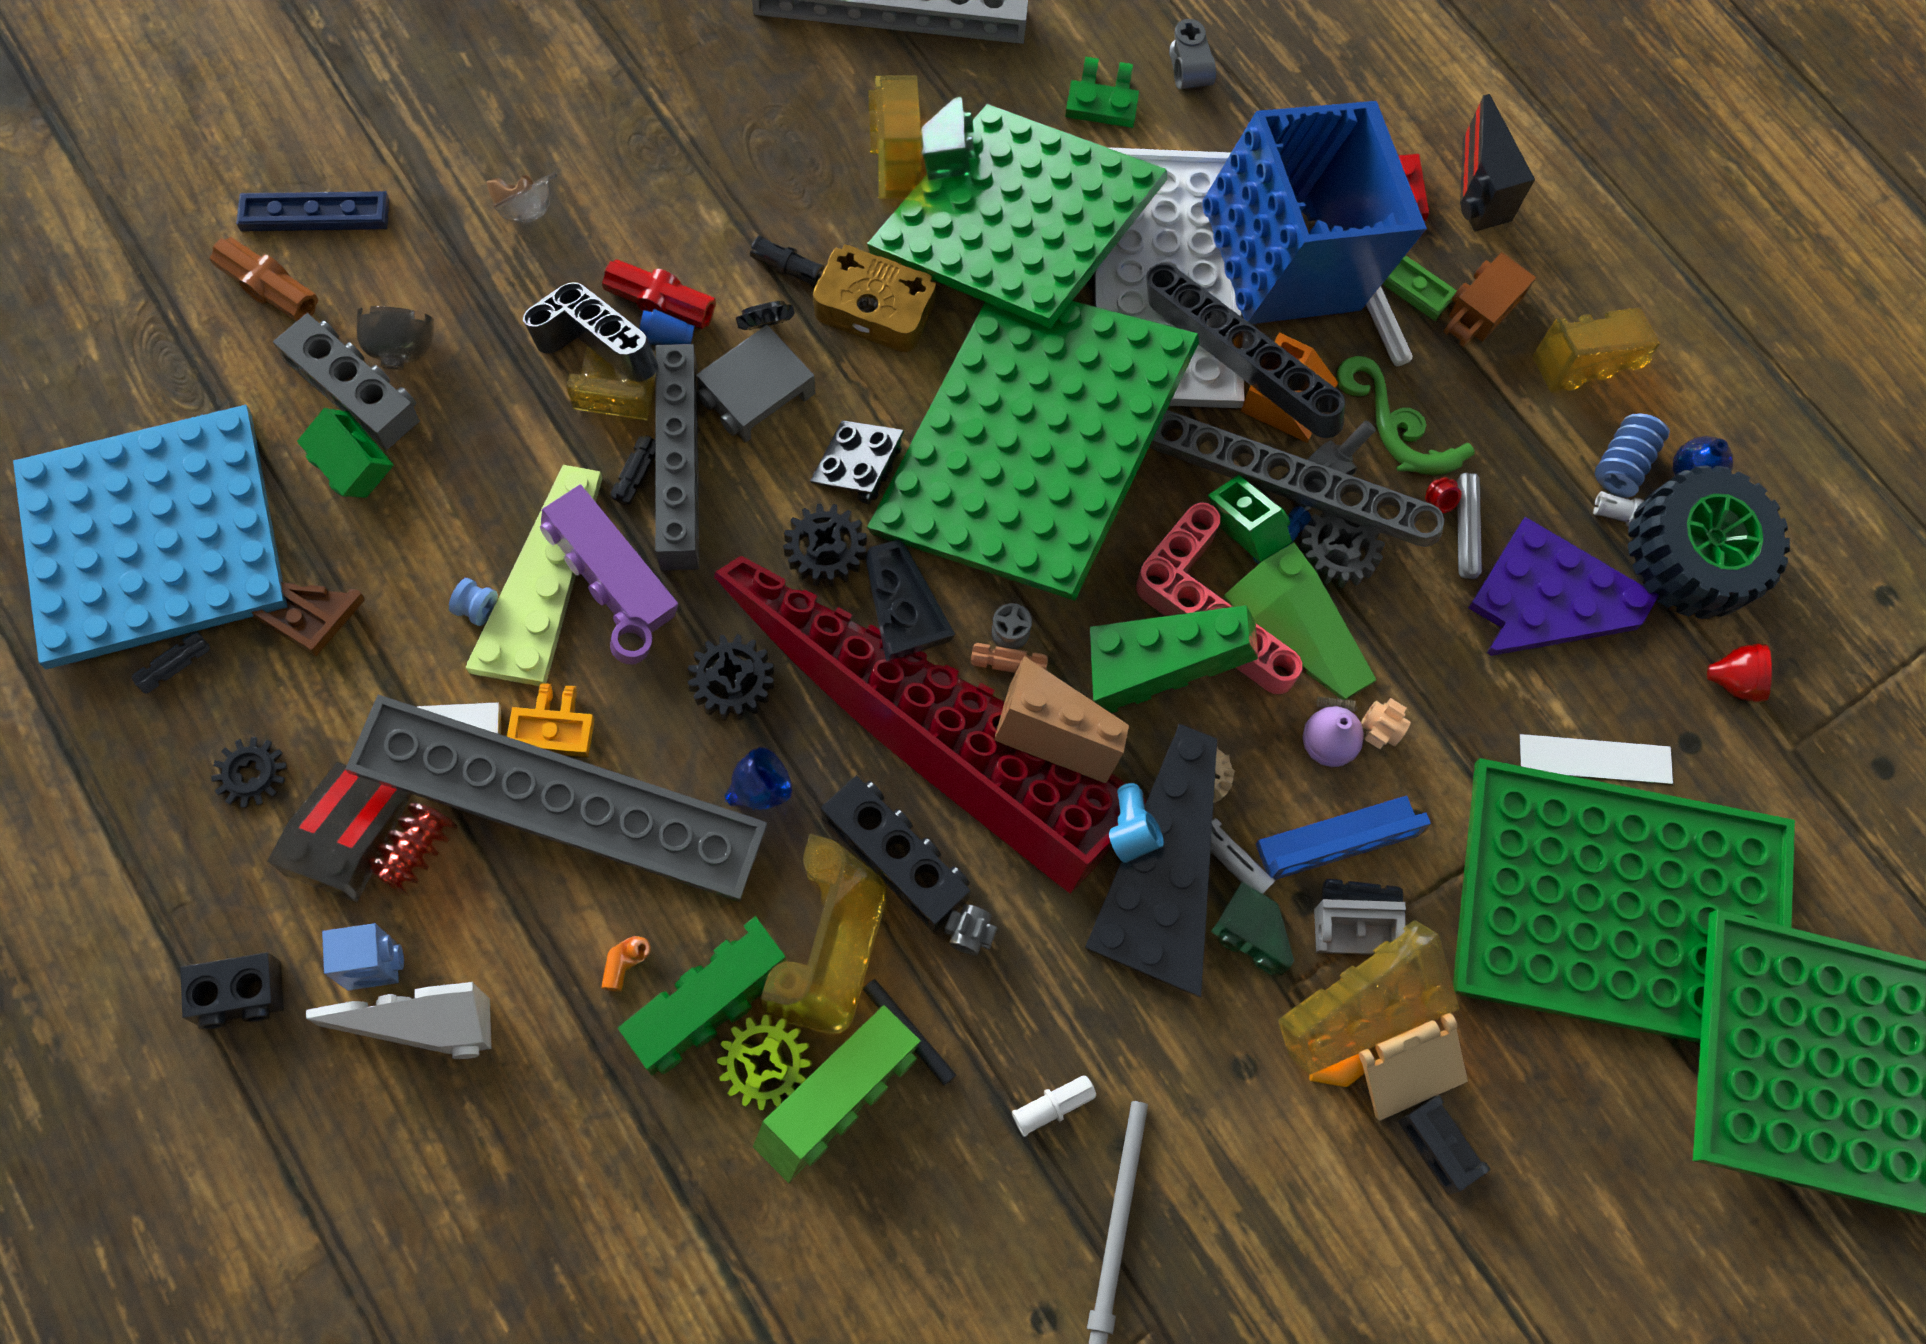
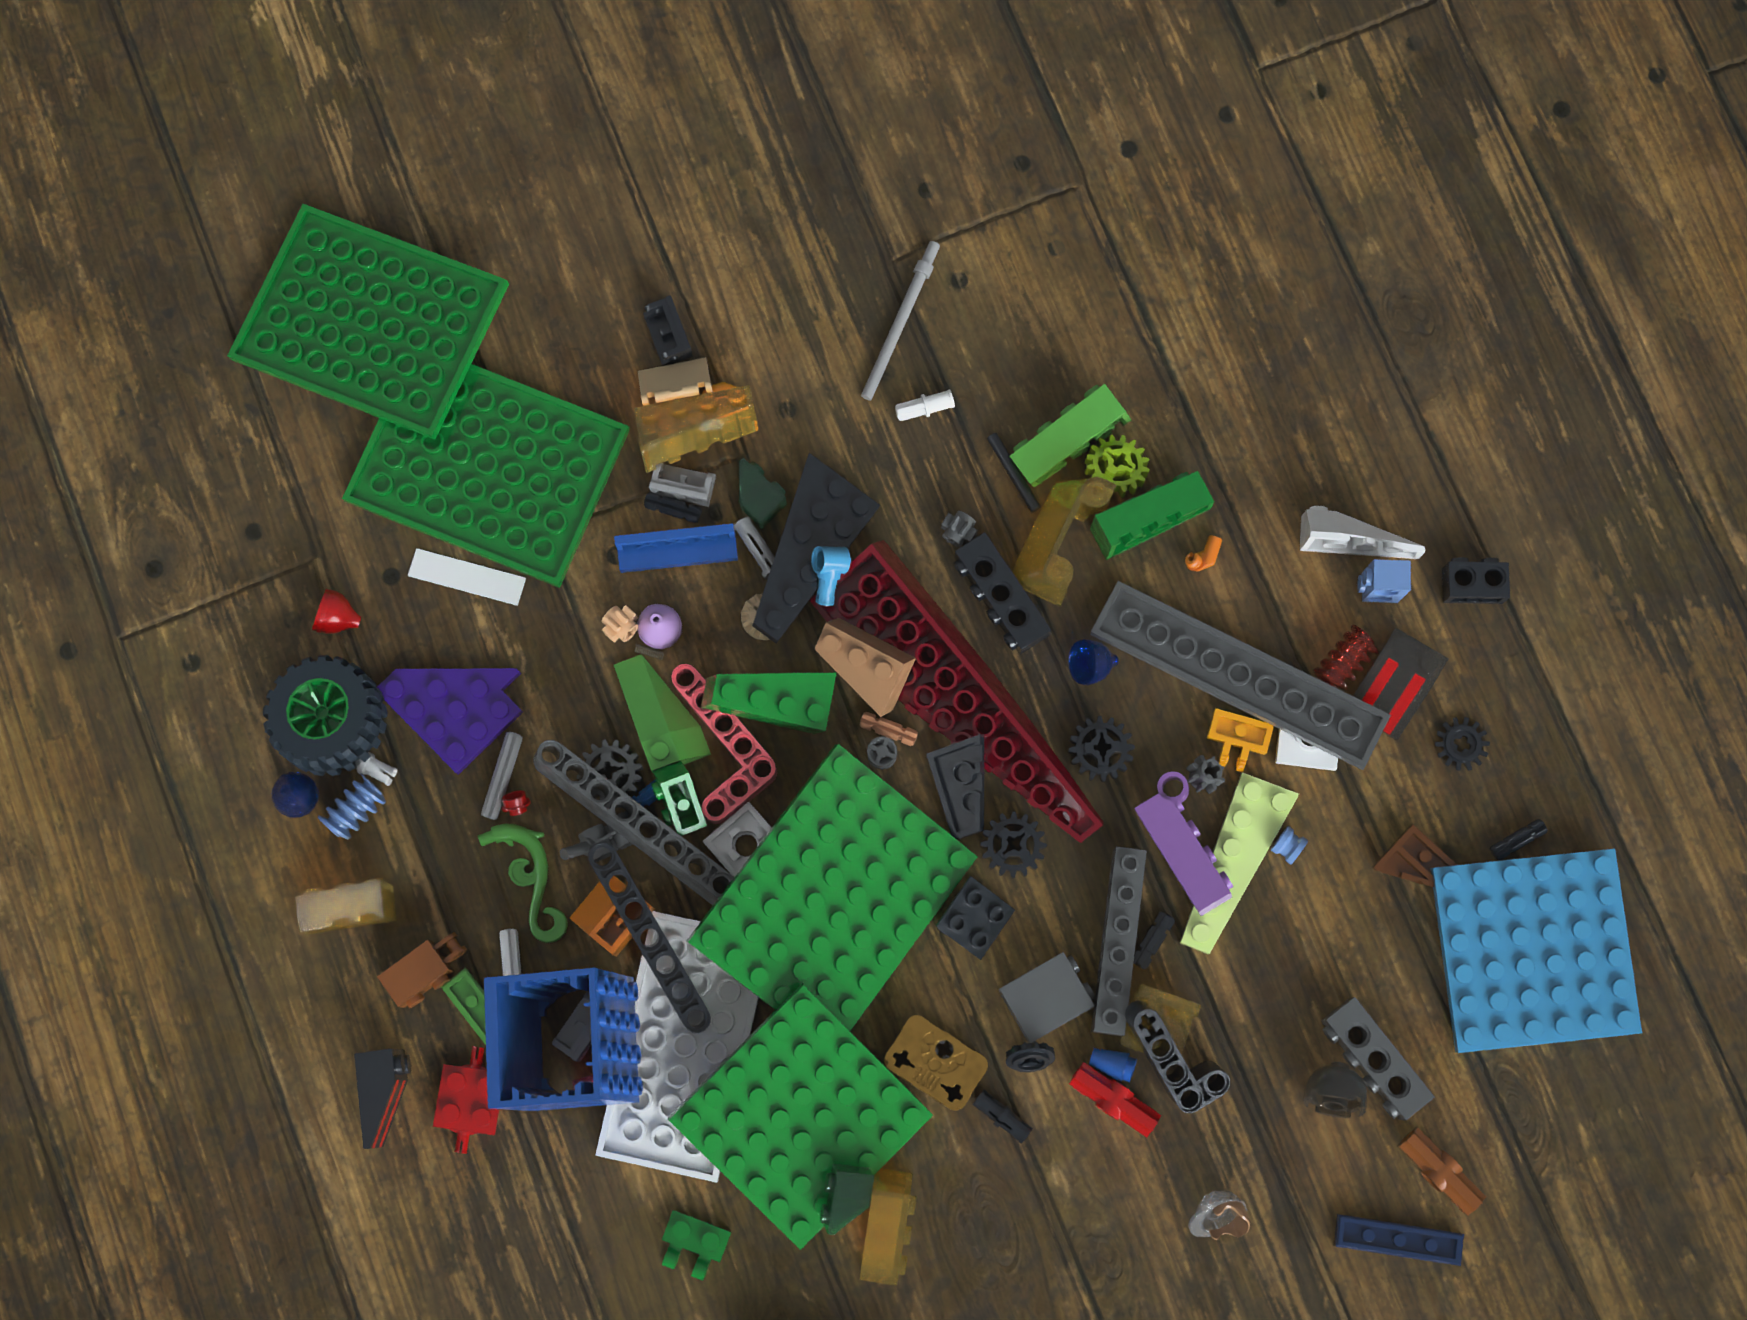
camera: 160 degrees left, 10 degrees up
green brick [297,408,394,498] -> none
dark grey piece [1169,19,1216,89] -> none
none -> white piece [703,802,771,877]
none -> dark grey gear [1186,755,1225,794]

